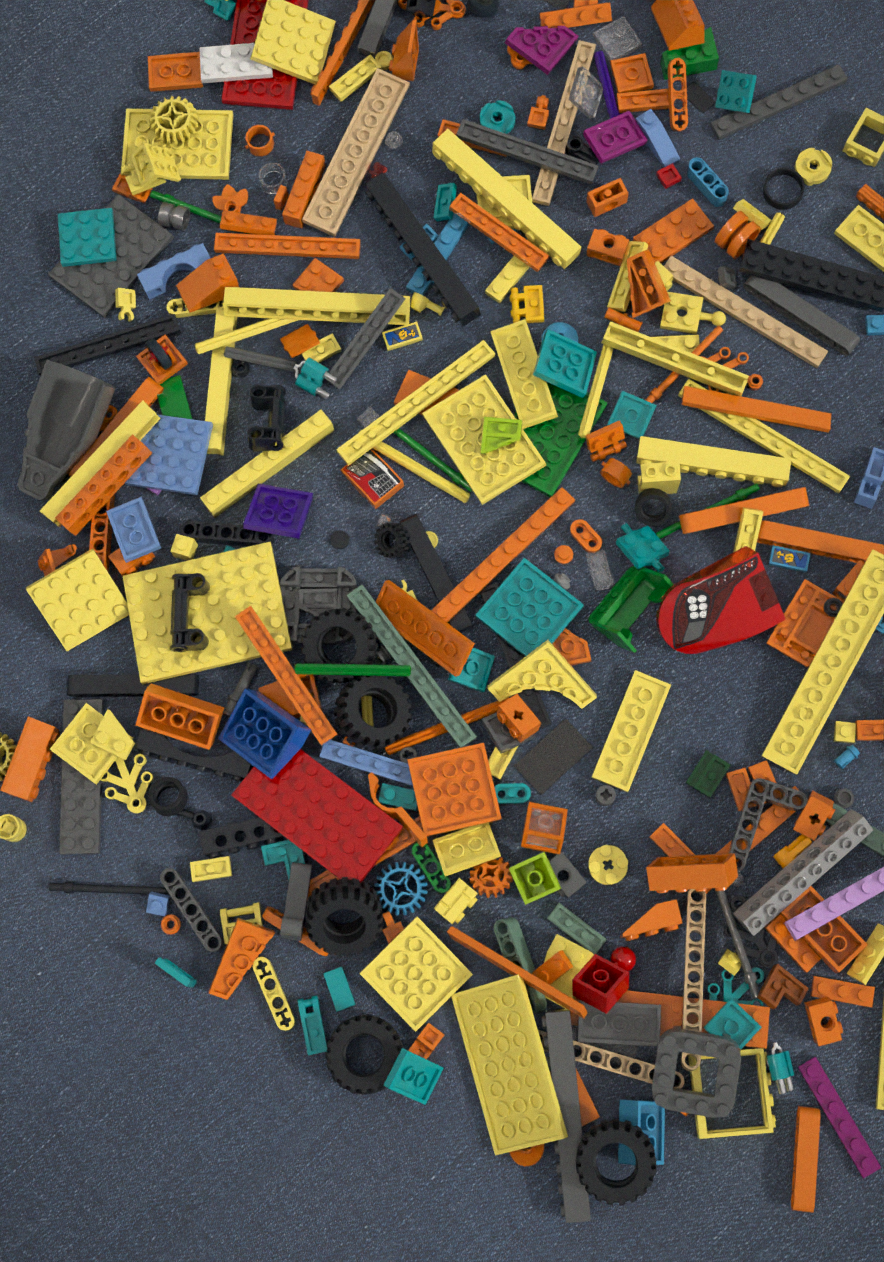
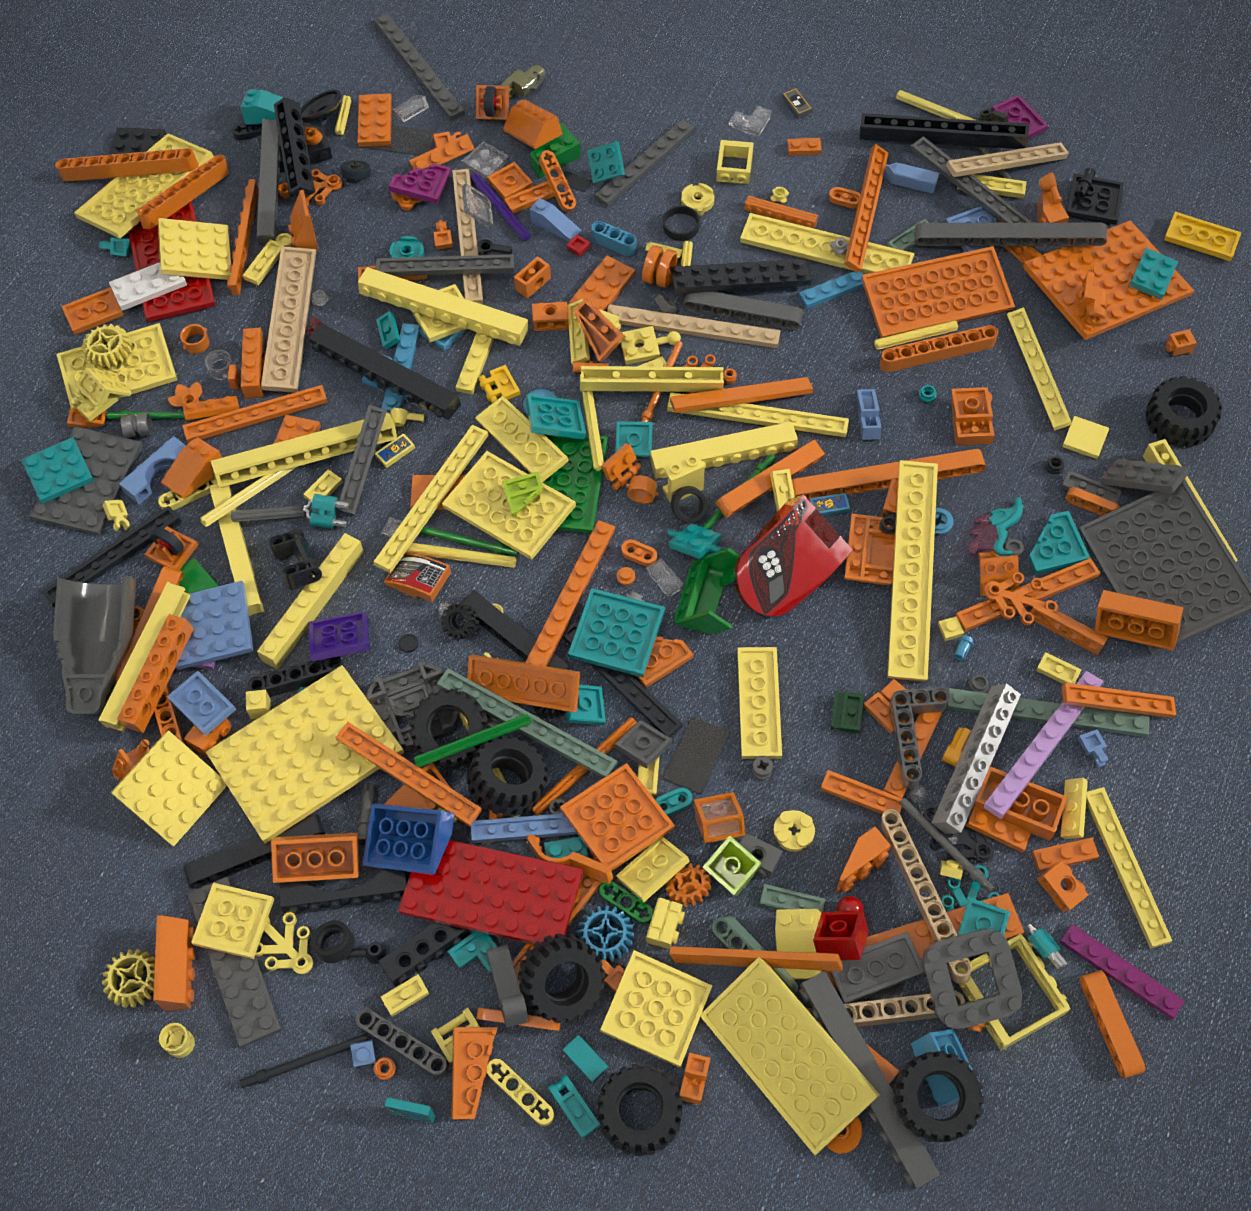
camera: 30 degrees left, 15 degrees down
light yellow wing [90,709,135,760] -> none
black piece [170,573,210,652] -> none
black plate [231,360,250,378] -> none
orange piece [280,324,320,358] -> none
teal plate [383,1048,444,1105] -> none
orange plate [449,192,549,272] -> none
light yellow plate [487,640,597,709] -> none
orange brick [496,694,541,743] -> none
orange plate [532,950,573,985] -> none
magenta plate [583,110,648,164] -> none
orange brick [646,853,738,893] -> none
dark orange plate [757,964,809,1009] -> none
orange brick [793,790,835,841] -> none

